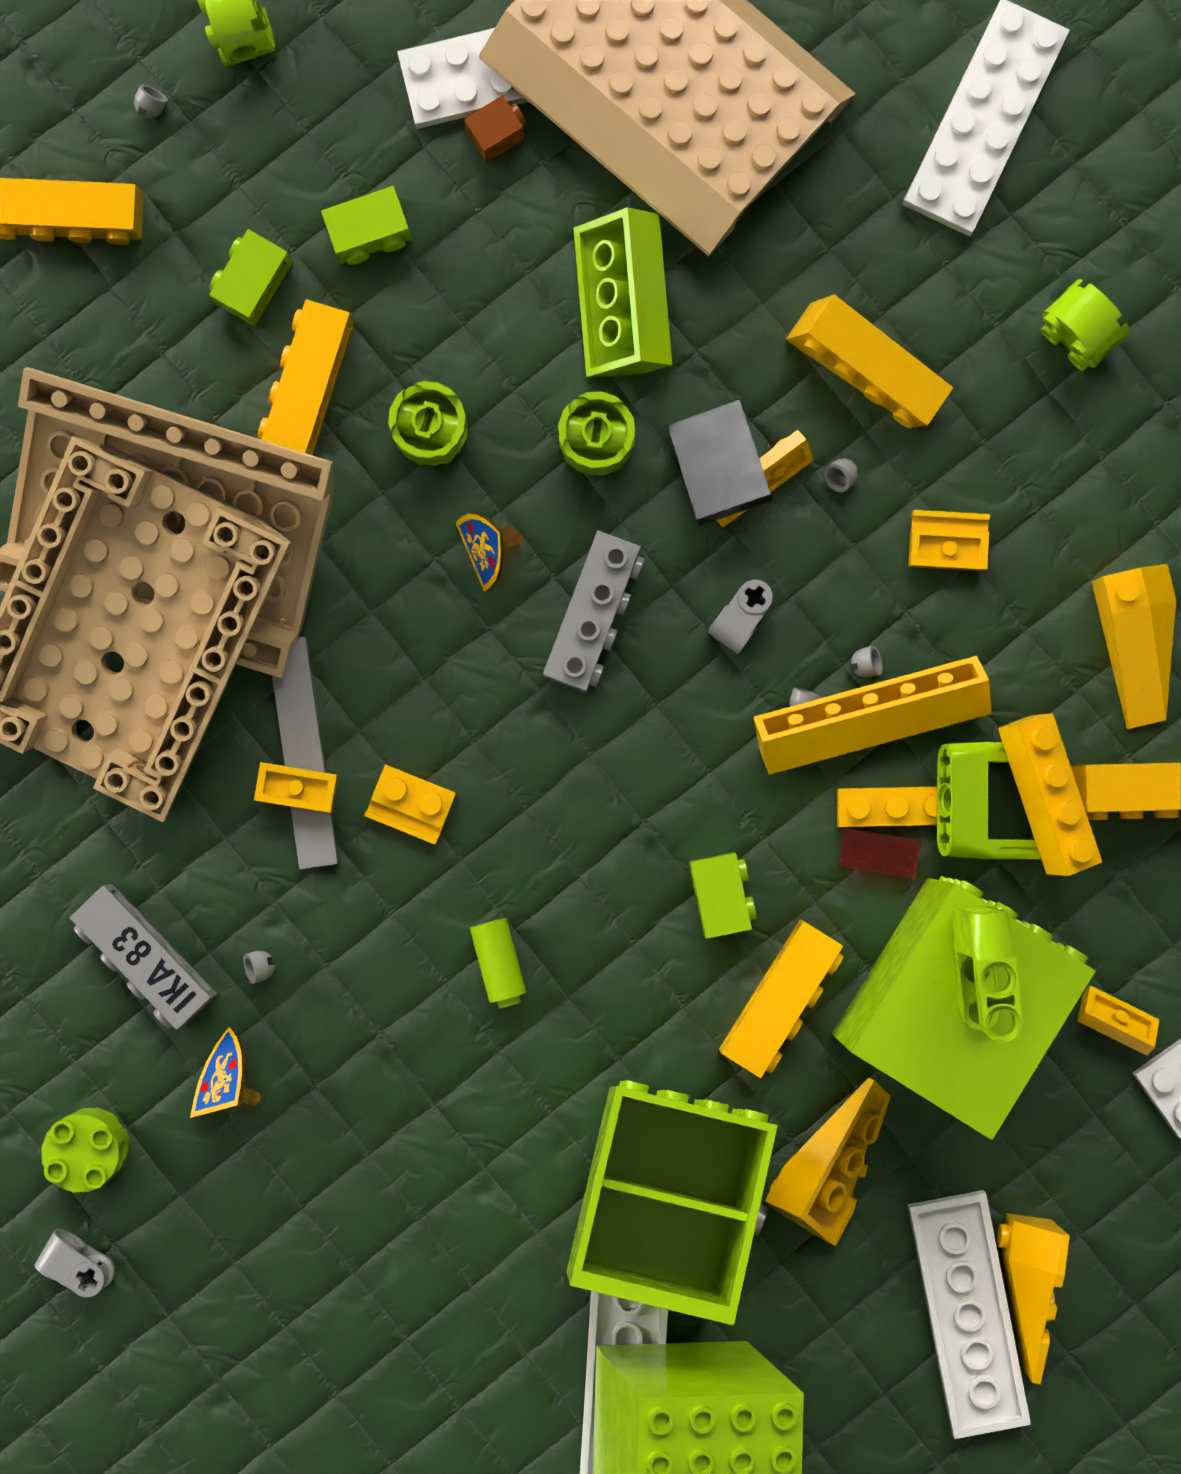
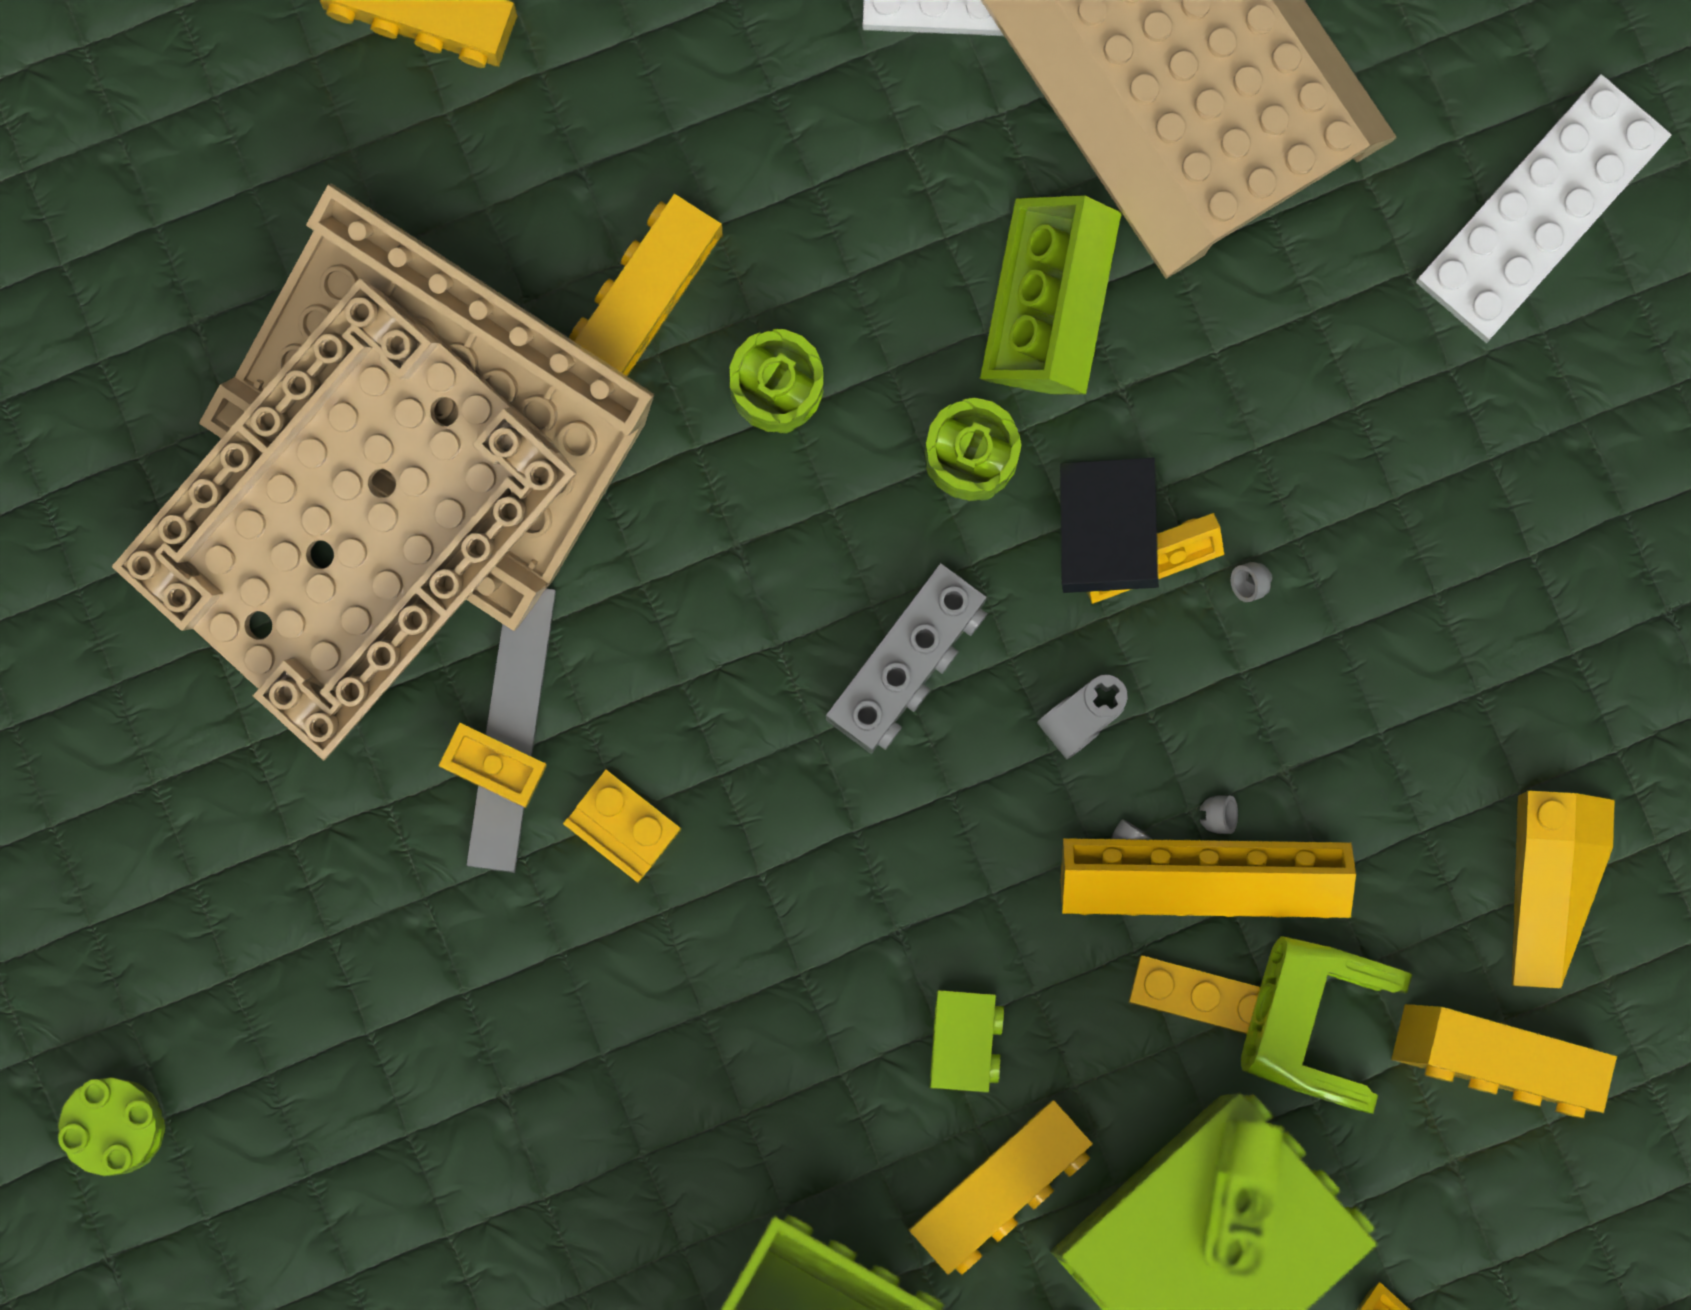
camera: 10 degrees right, 5 degrees down
light grey piece [34,1229,115,1297] -> none
light grey brick [70,884,217,1030] -> none
shield [190,1026,260,1119] -> none
lime brick [209,229,293,327] -> none
light grey hinge [243,951,275,984] -> none
lime brick [321,186,412,265] -> none
shield [455,512,522,592] -> none
dark orange brick [464,95,526,163] -> none
lime brick [470,918,526,1008] -> none
yellow wedge [785,294,953,428] -> none
clear red plate [838,829,921,879] -> none
yellow plate [908,510,990,571] -> none
yellow brick [998,713,1102,876] -> none
lime brick [1041,279,1131,371] -> none

